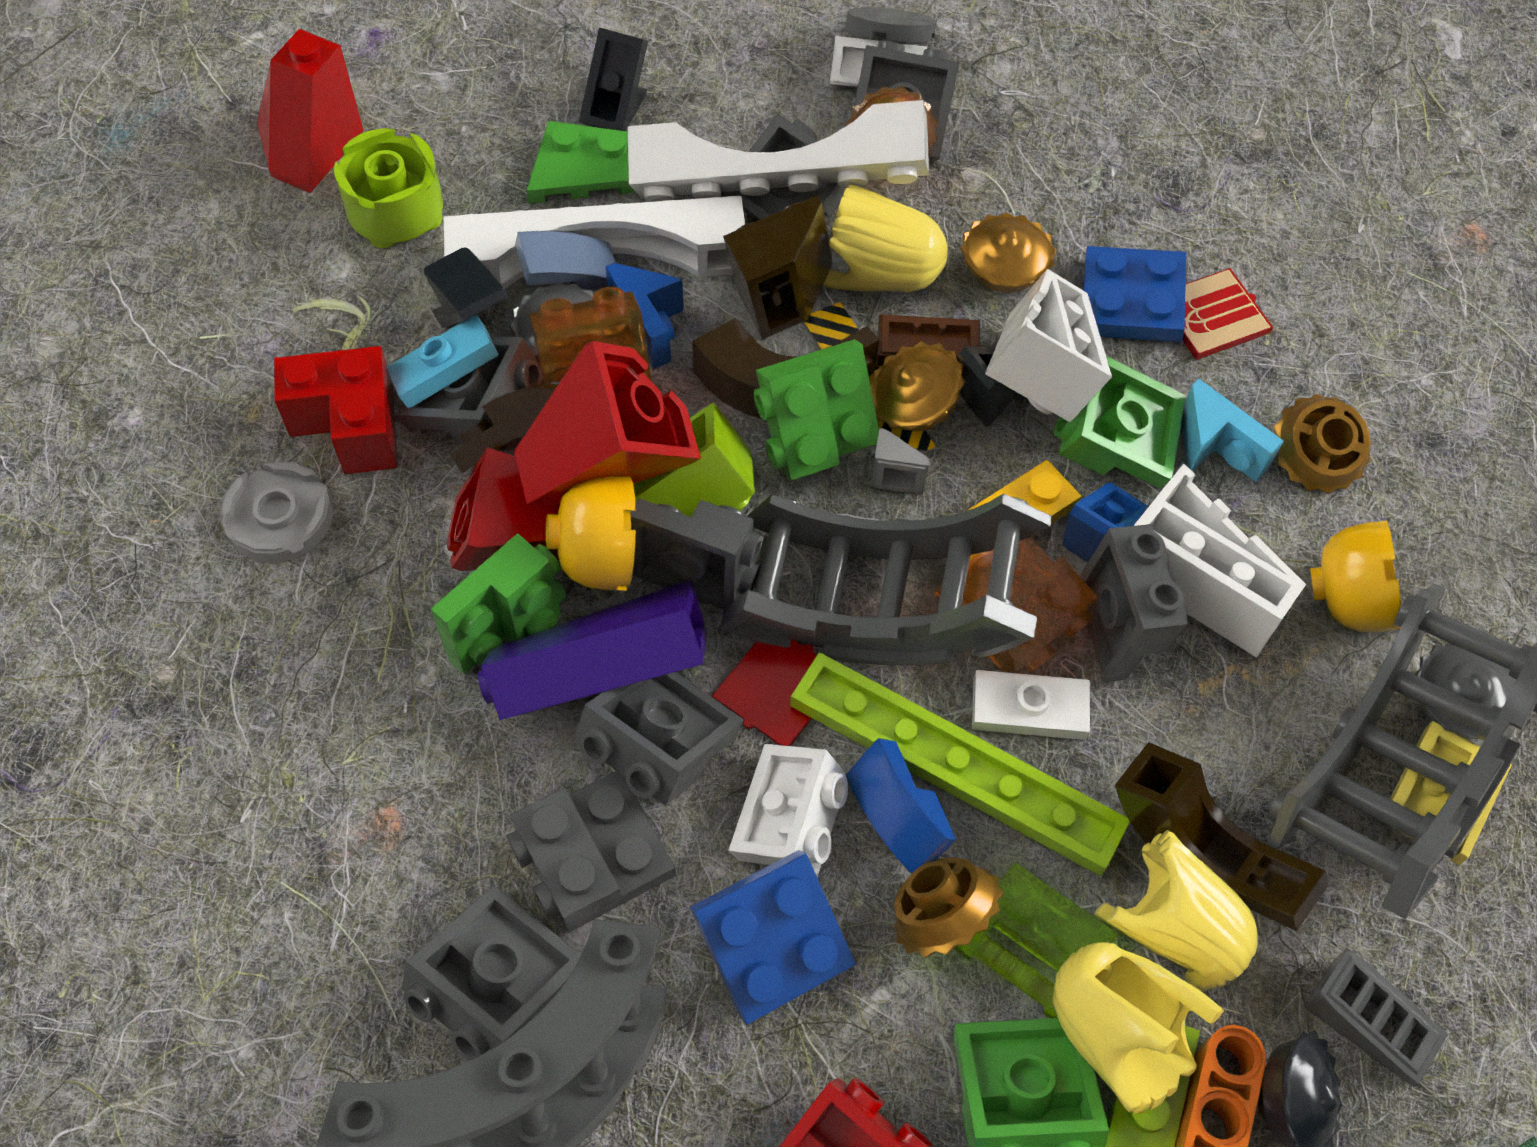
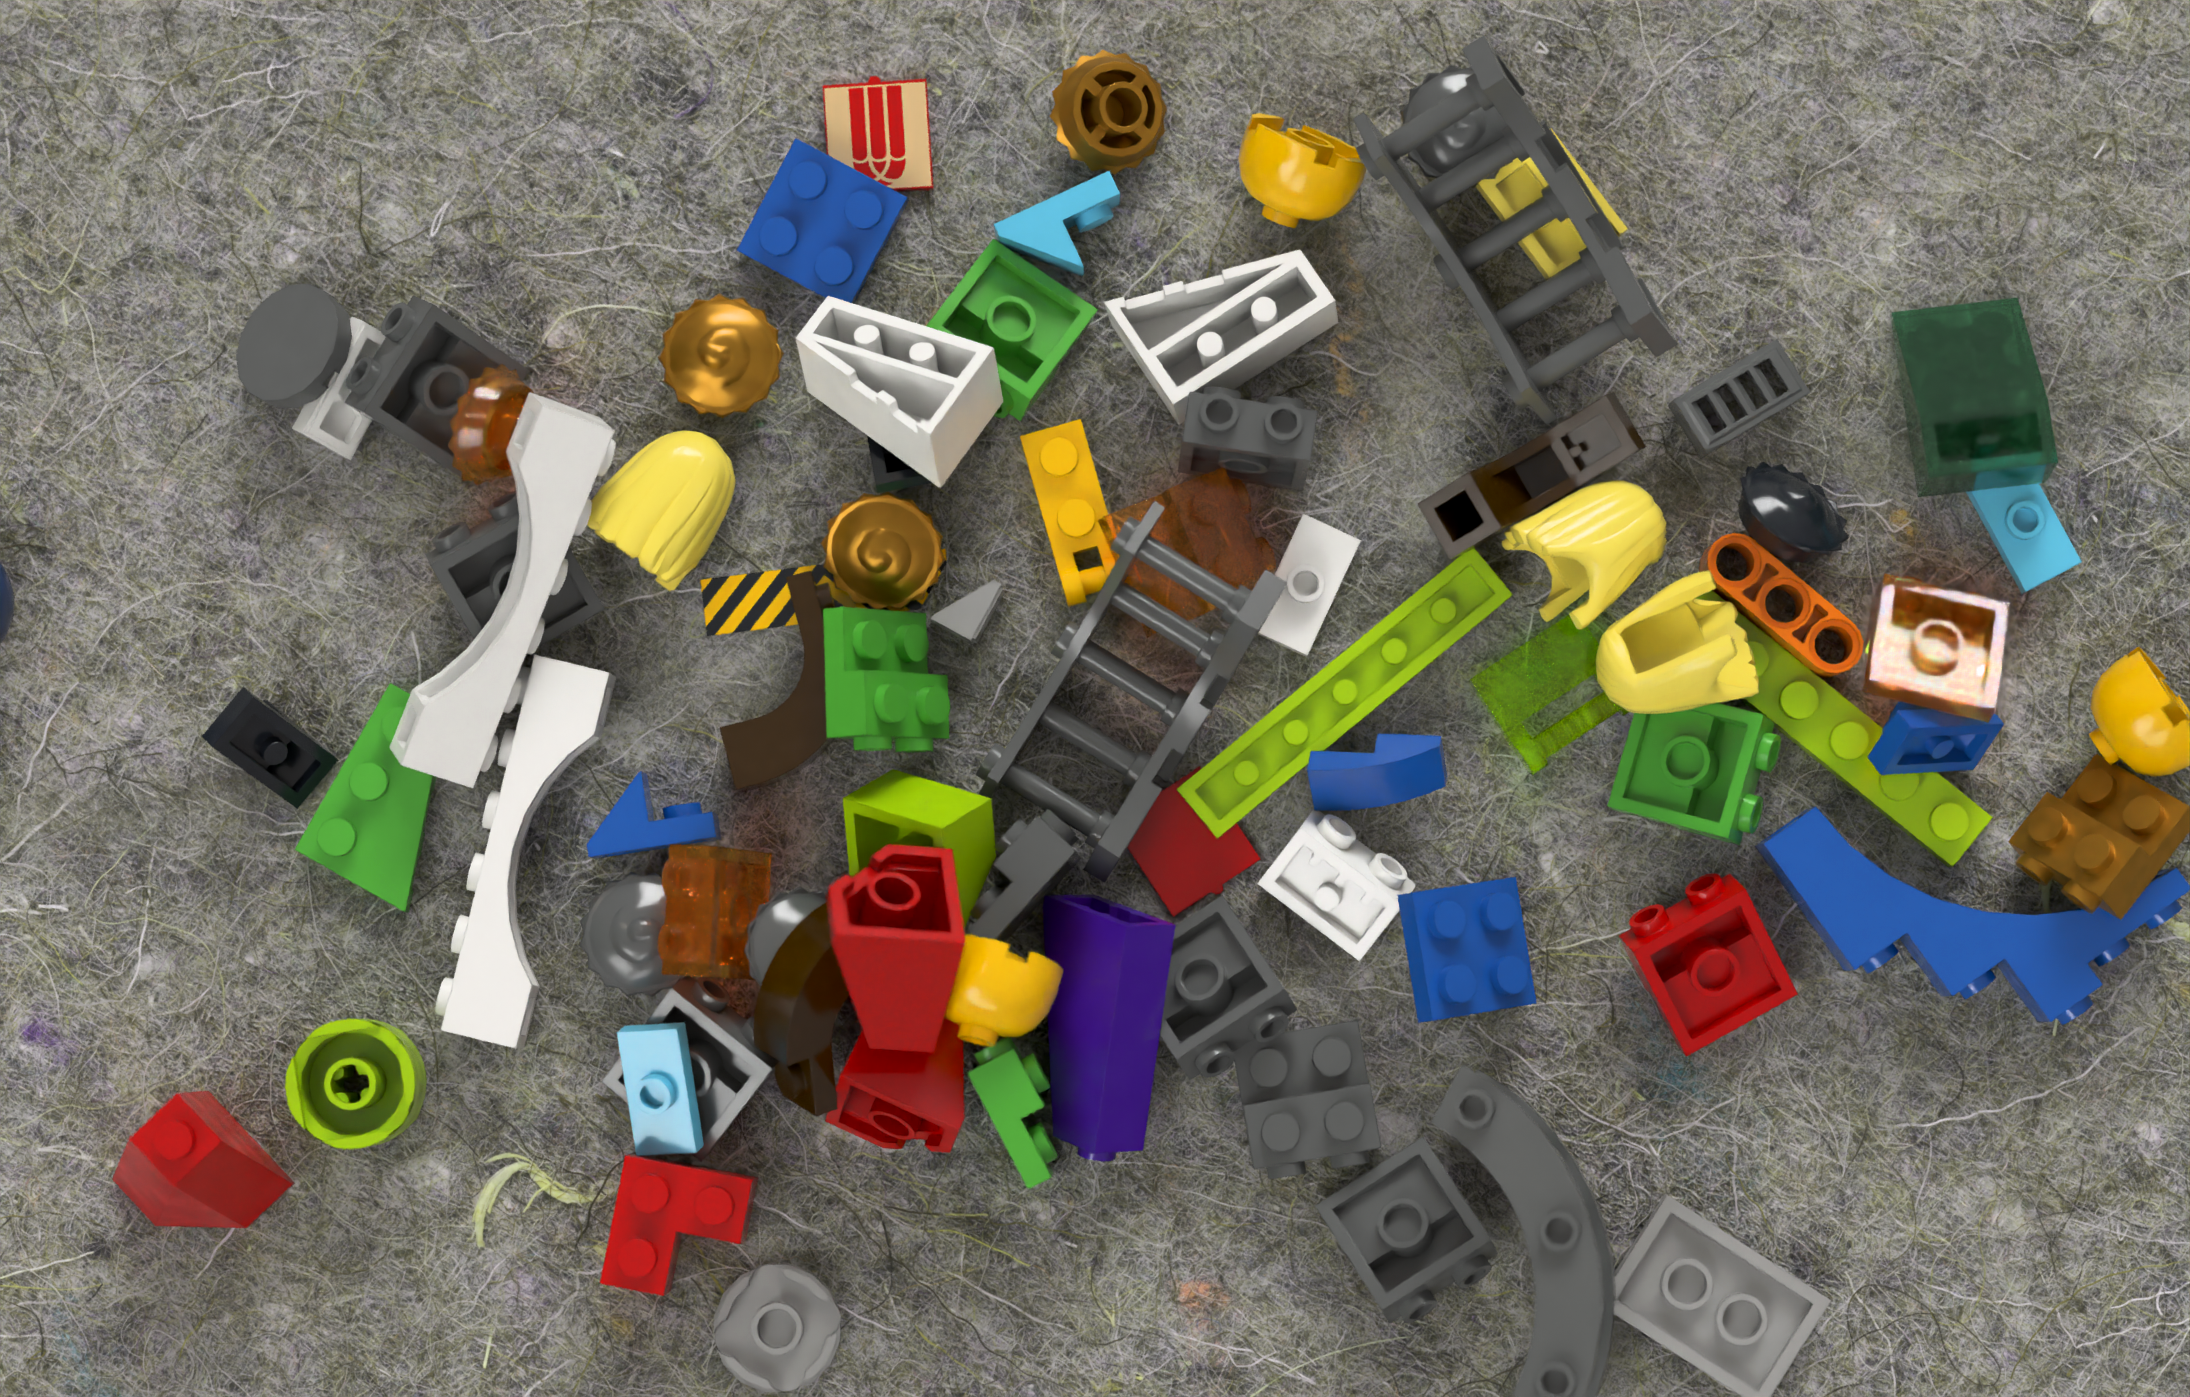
camera: 65 degrees left, 25 degrees up
black slope [423,247,508,328] -> none
sand blue slope [515,231,615,291] -> none
dark brown slope [723,195,833,340] -> none
reddish brown plate [877,314,980,366] -> none
pearl gold piece [893,857,1004,958] -> none
blue slope [1062,482,1149,563] -> none

